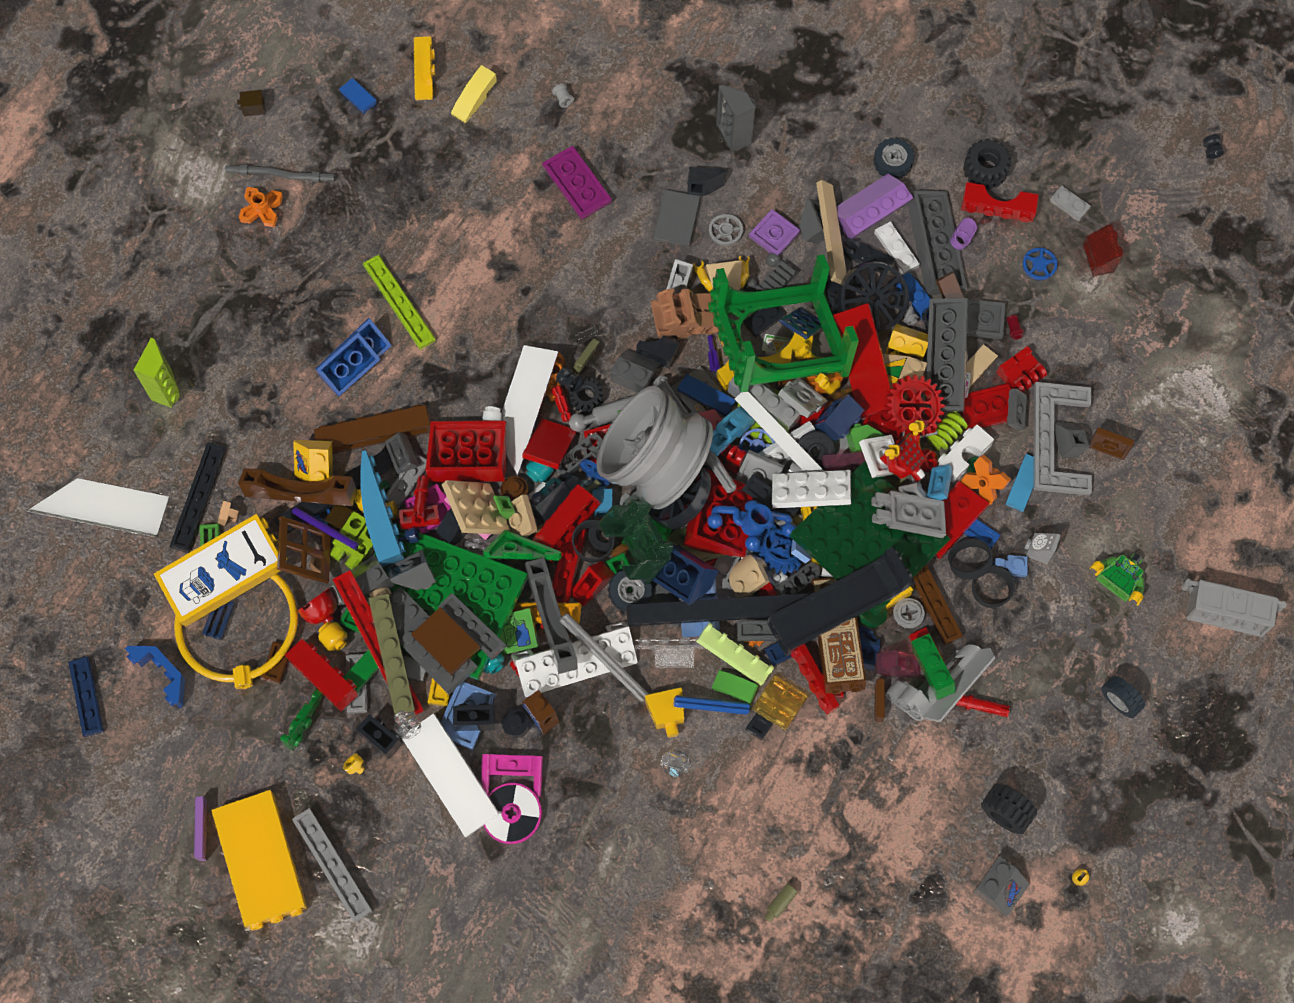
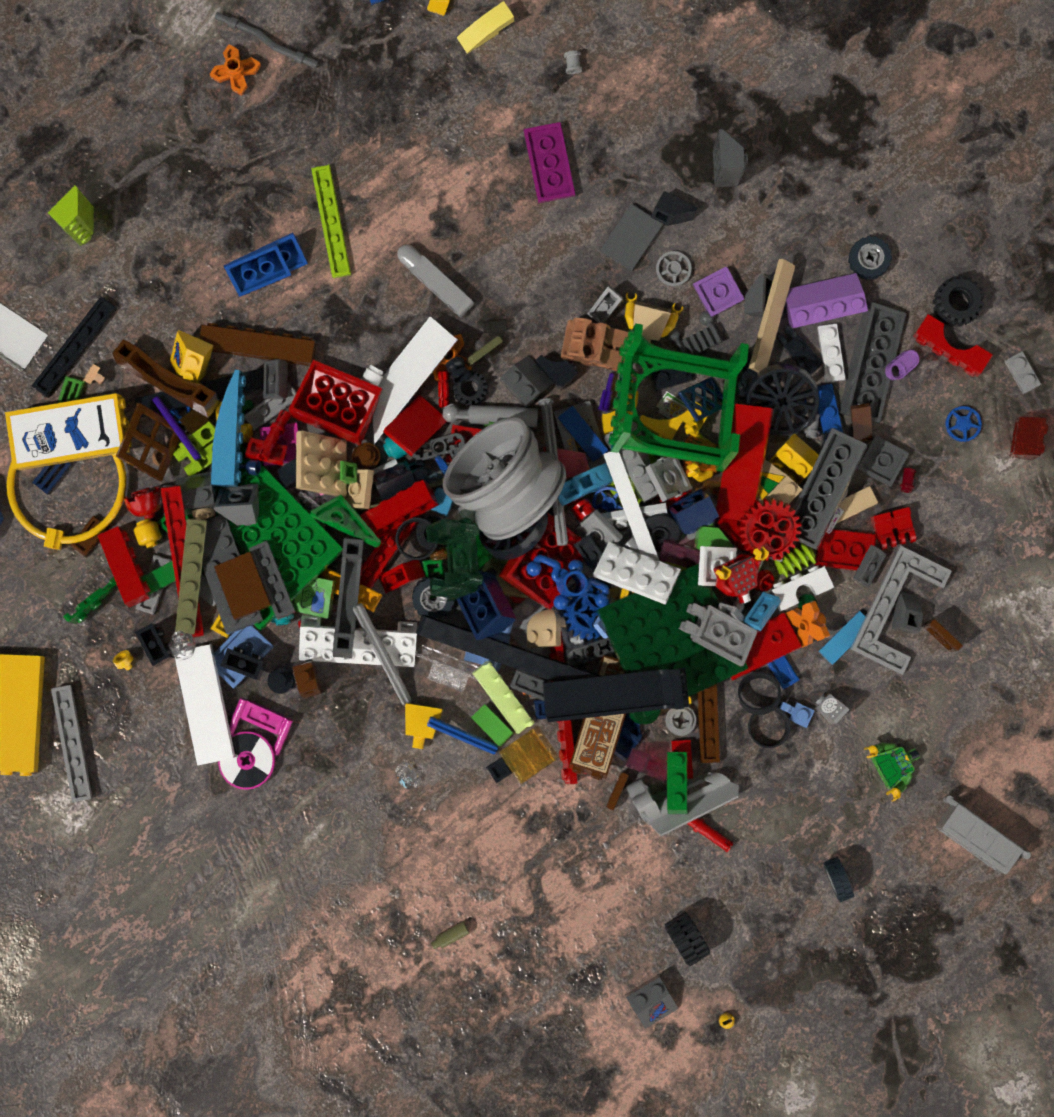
camera: 25 degrees right, 15 degrees up
none -> light grey piece [397,244,474,318]

